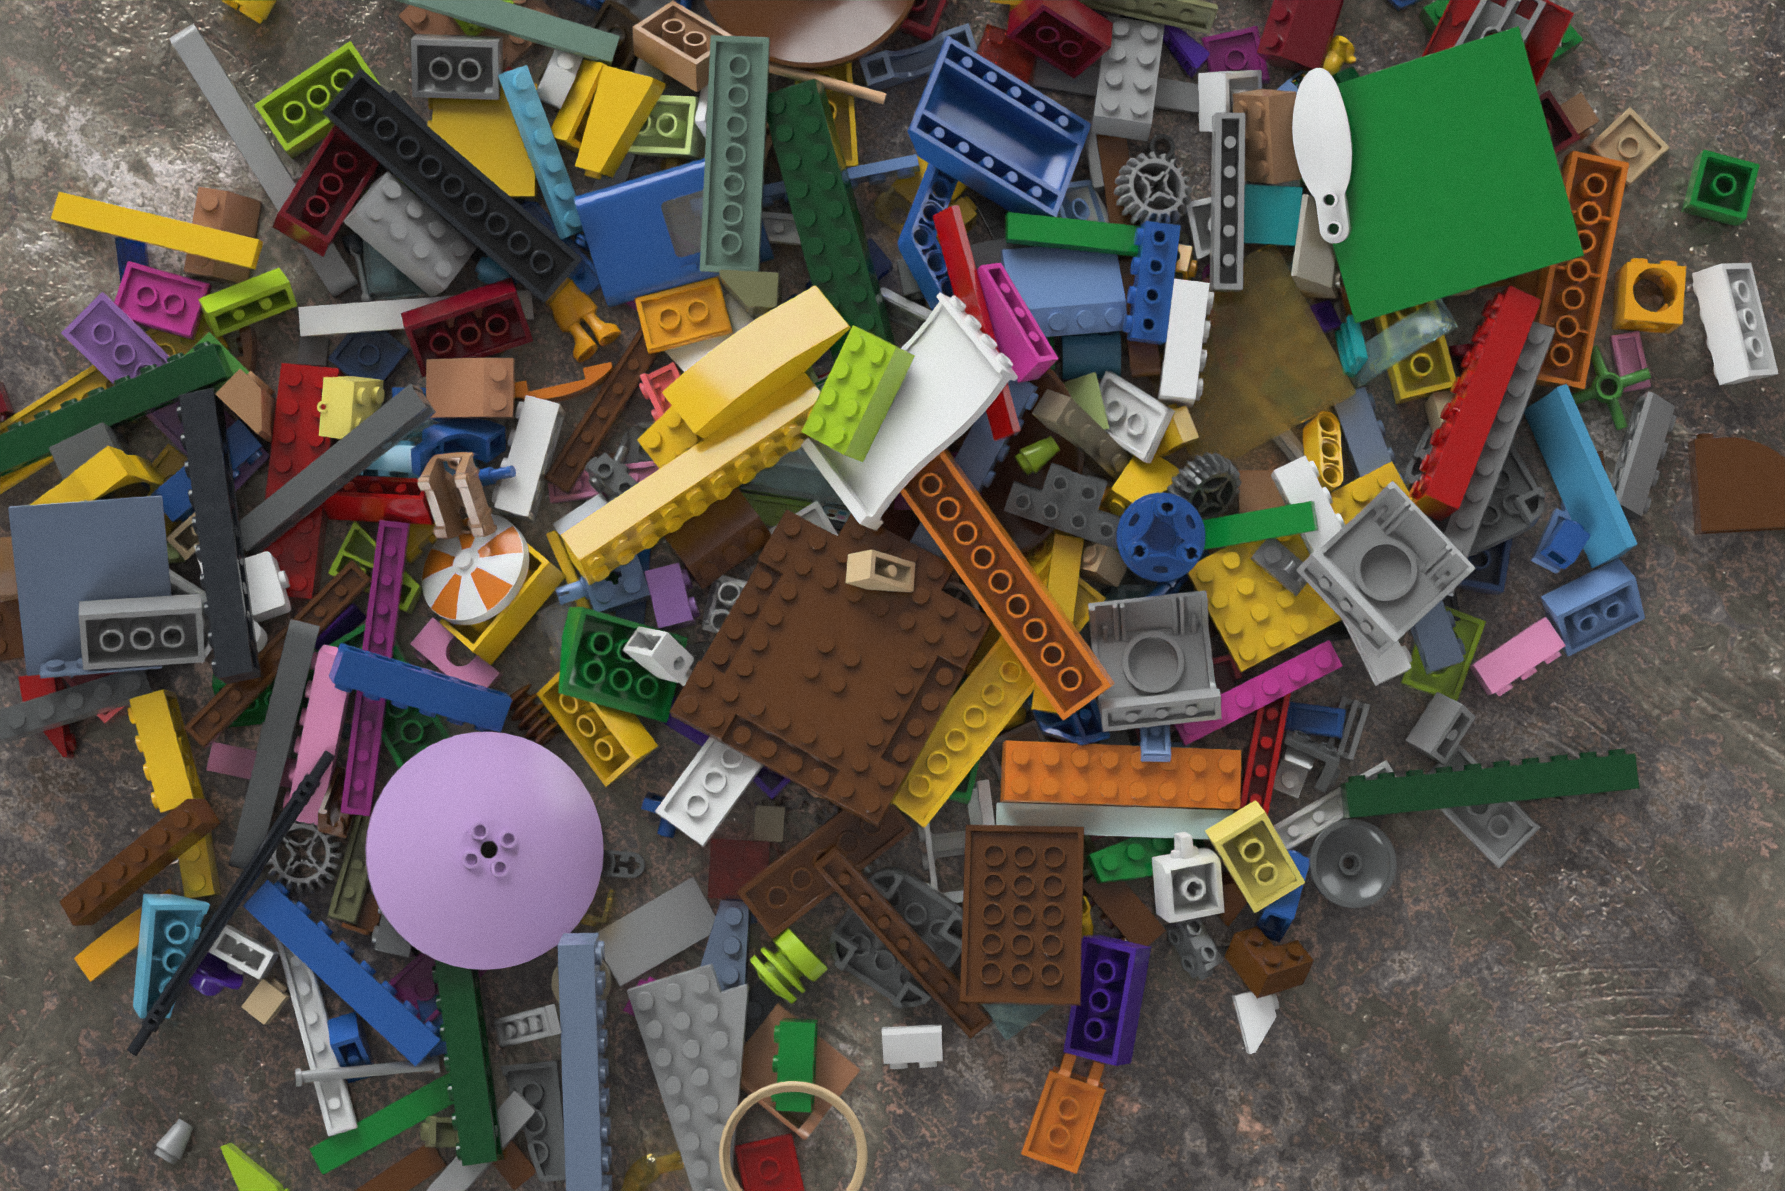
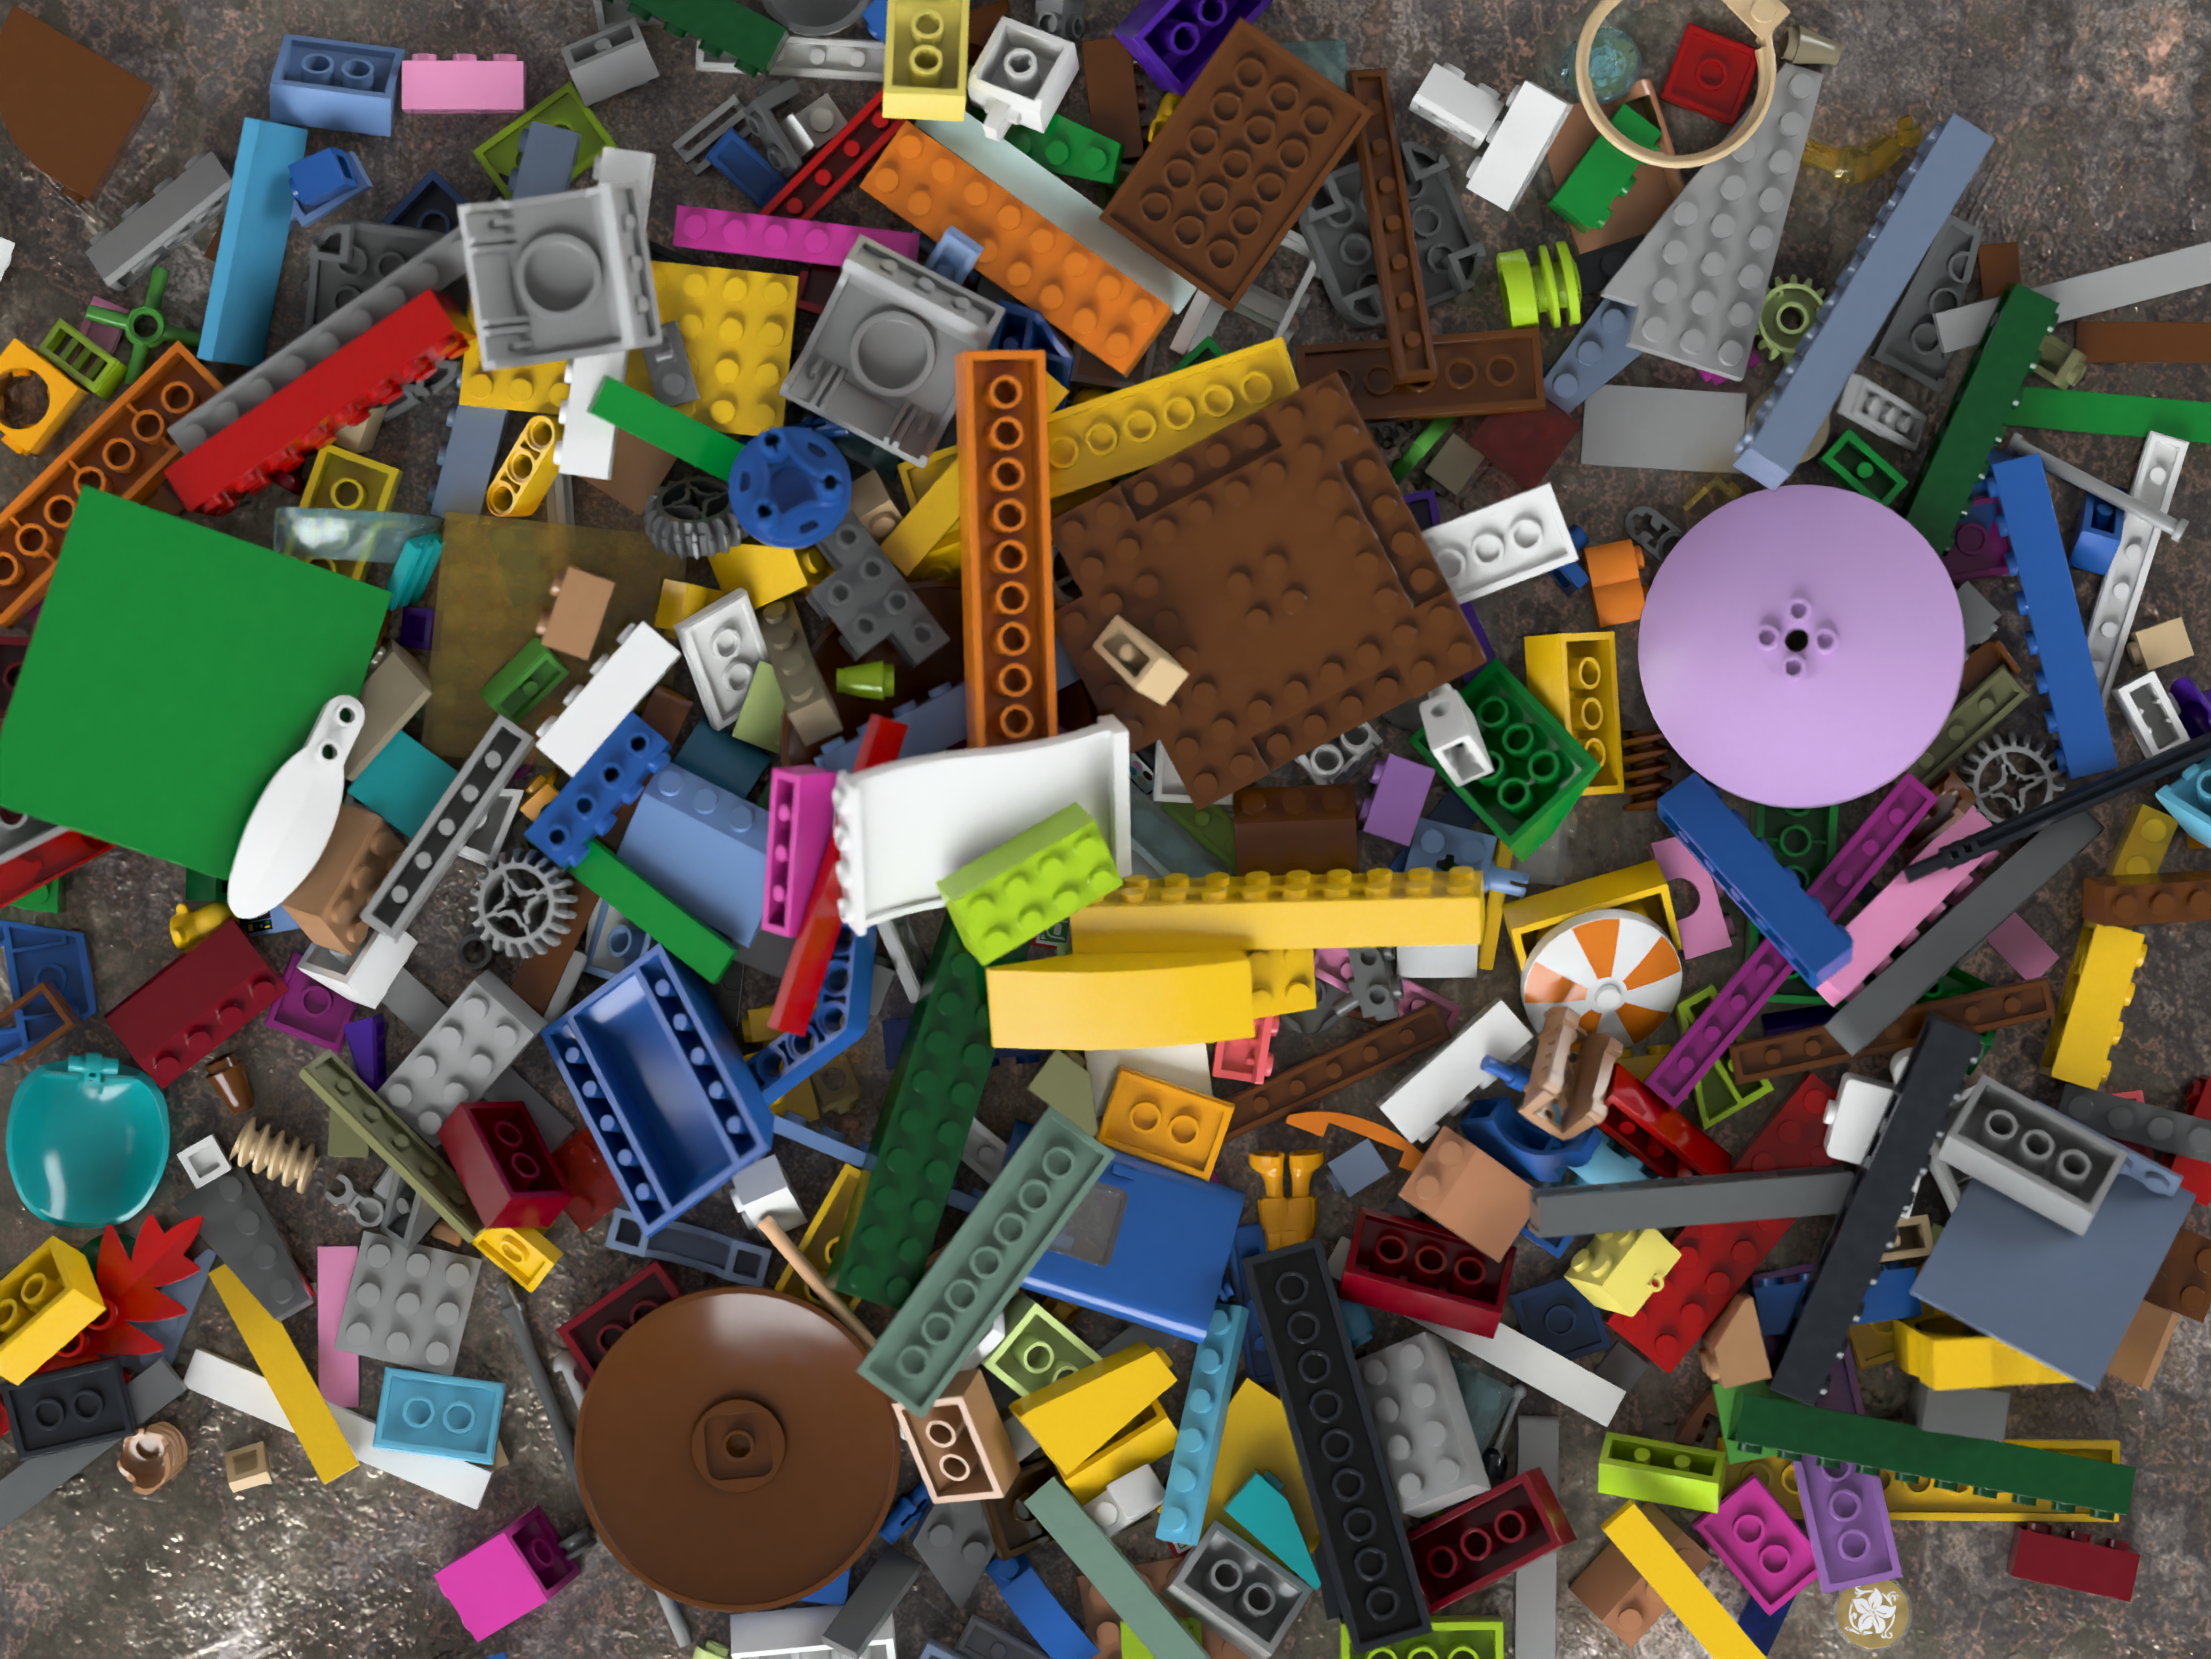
camera: 145 degrees left, 5 degrees up
none -> lime slope [36,318,128,401]
none -> bright green slope [479,637,571,725]
none -> medium nougat brick [535,563,615,661]
none -> white brick [729,1154,808,1241]
none -> teal slope [1224,1468,1321,1590]
none -> sand blue brick [1324,1136,1390,1198]
none -> bright green tile [1389,417,1457,486]
none -> white brick [1466,80,1574,212]
none -> clear light blue tile [1561,27,1642,104]
none -> orange brick [1582,539,1649,628]
none -> yellowish green gear [1755,275,1826,364]
none -> green brick [1816,428,1909,507]
none -> tile [1832,1579,1913,1652]

